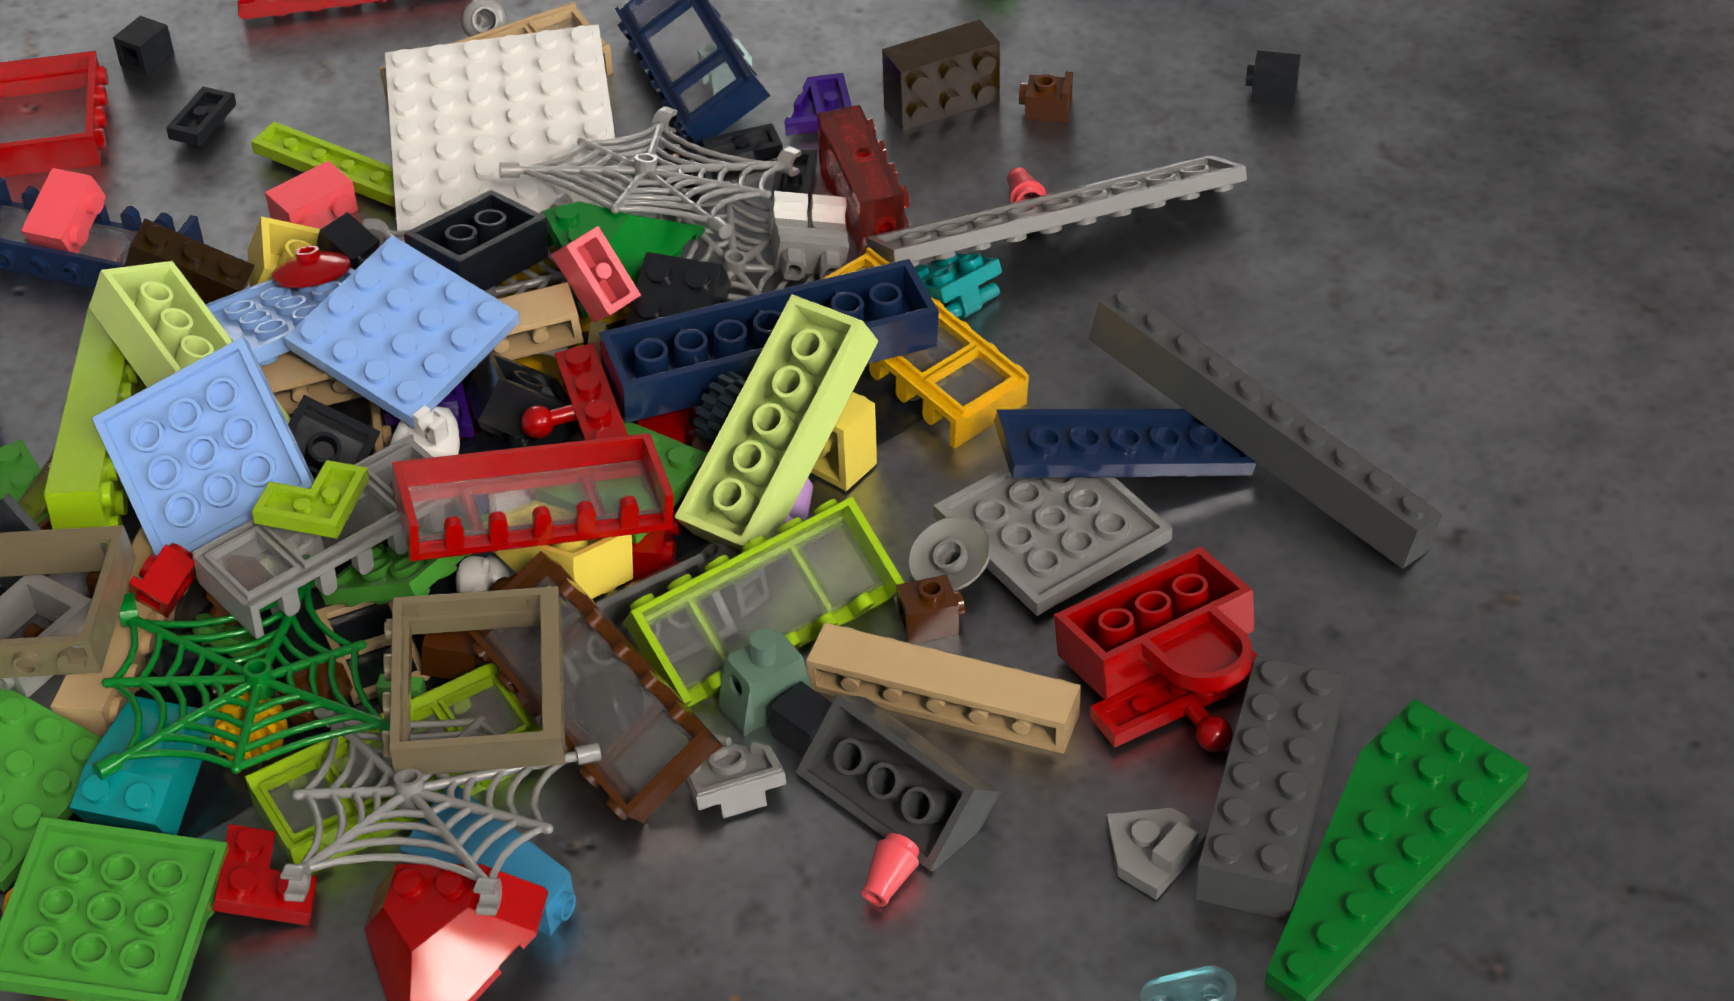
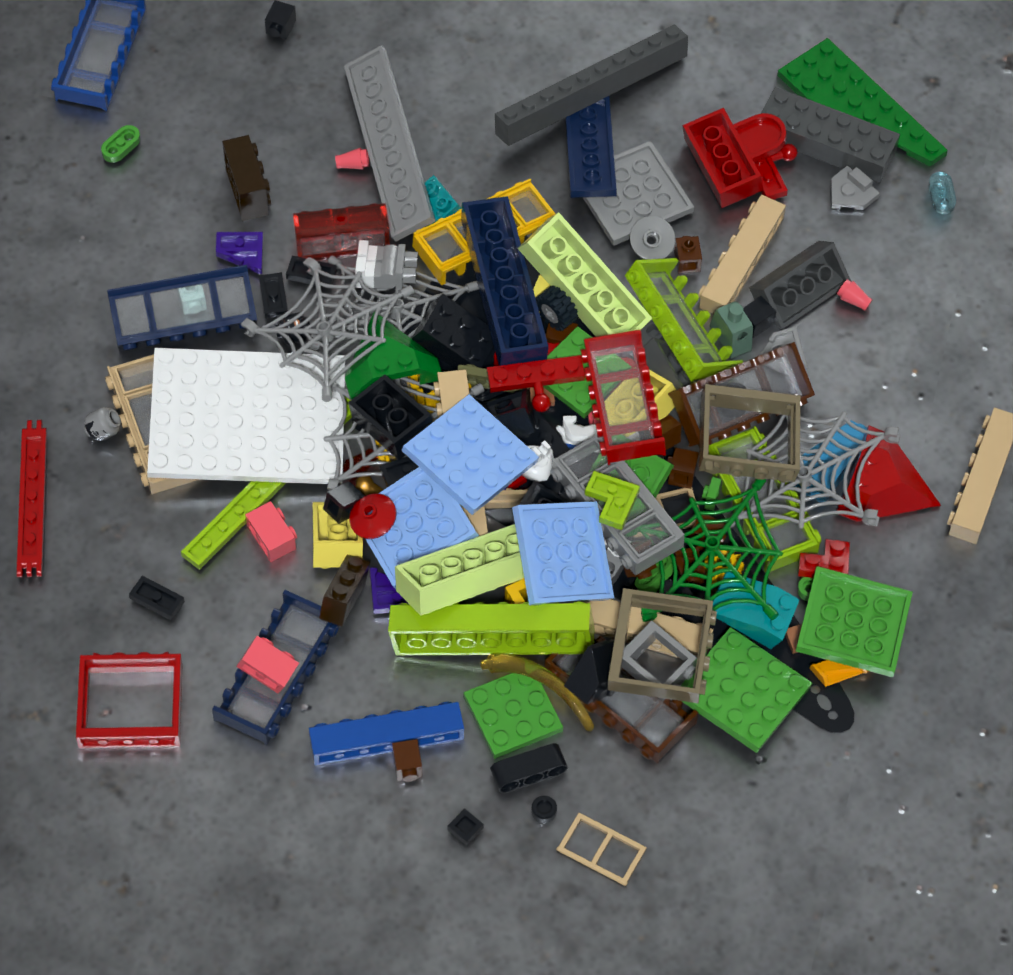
camera: 85 degrees left, 15 degrees up
black brick [113,15,174,76] -> none
red brick [129,543,196,618] -> none
coral brick [551,226,641,322] -> none
reddish brown brick [1019,71,1073,123] -> none

